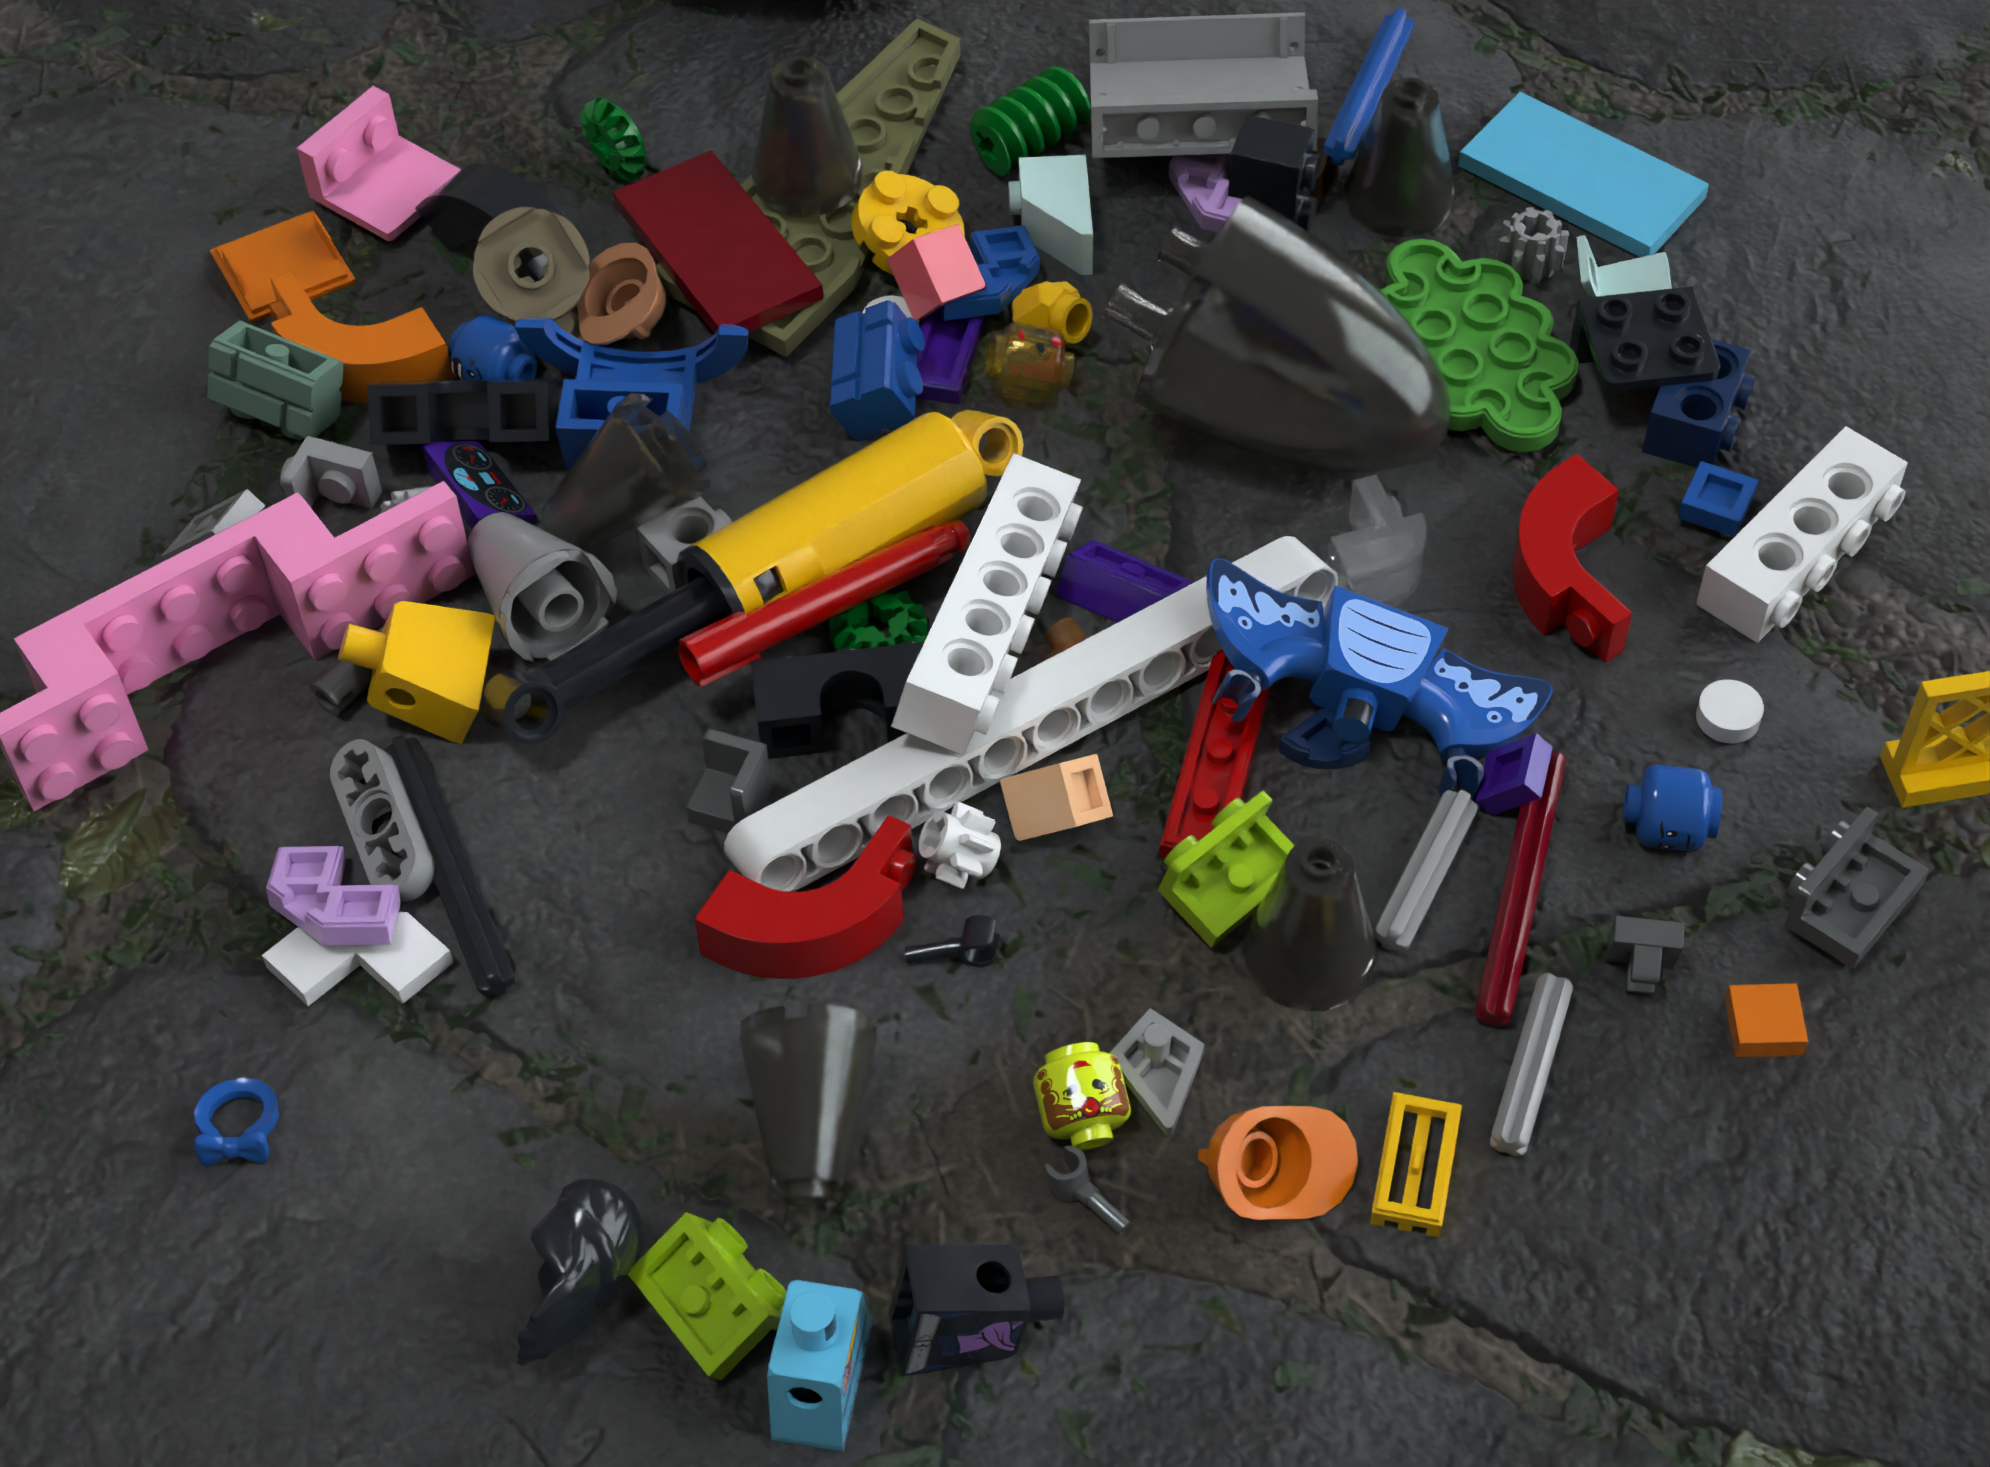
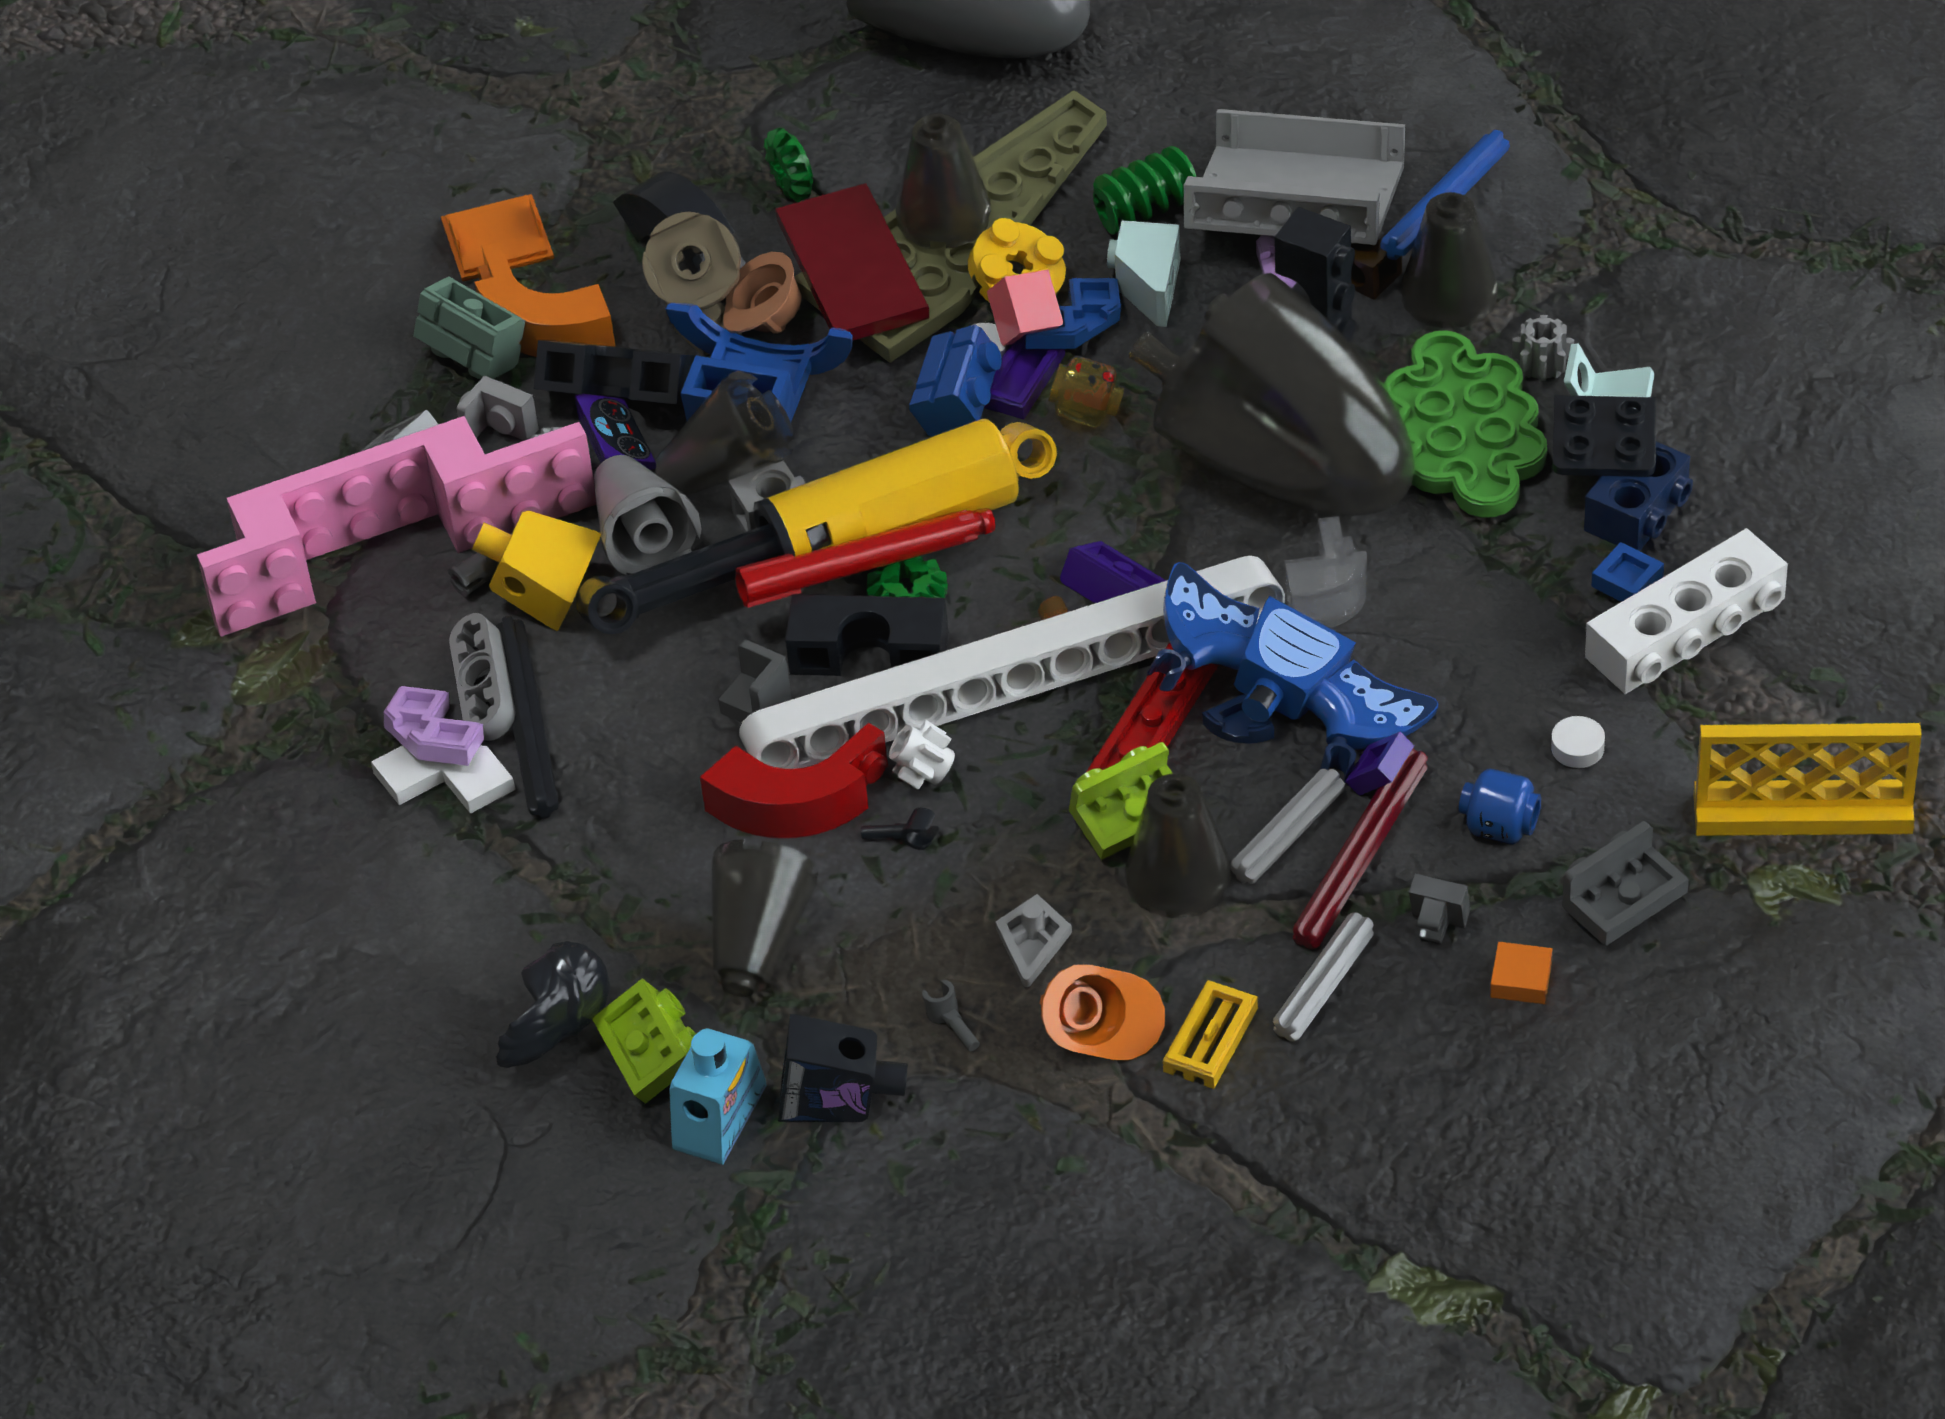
camera: 15 degrees right, 5 degrees down
blue piece [193,1077,279,1166] -> none
bright pink bracket [297,86,461,241] -> none
blue head [448,314,537,380] -> none
white brick [892,453,1083,755] -> none
light nougat panel [999,754,1113,841] -> none
yellow rock [1012,281,1093,348] -> none
neon yellow head [1033,1042,1131,1150] -> none
medium azure tile [1458,92,1709,257] -> none
red arch [1512,454,1632,663] -> none

